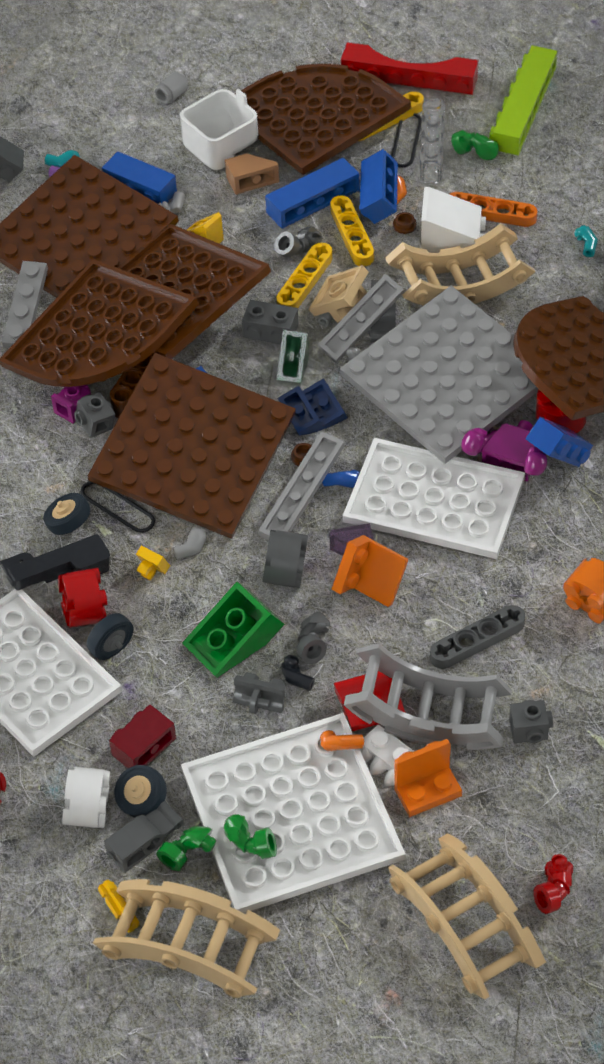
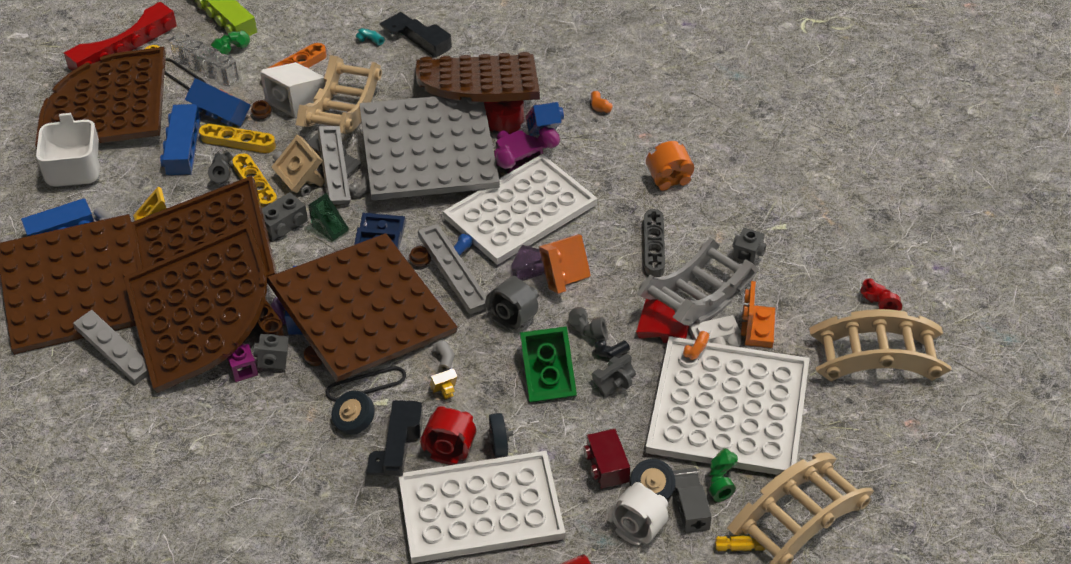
camera: 60 degrees left, 5 degrees down
green arm [223,814,277,860] -> none
medium nougat slope [225,153,279,195] -> none

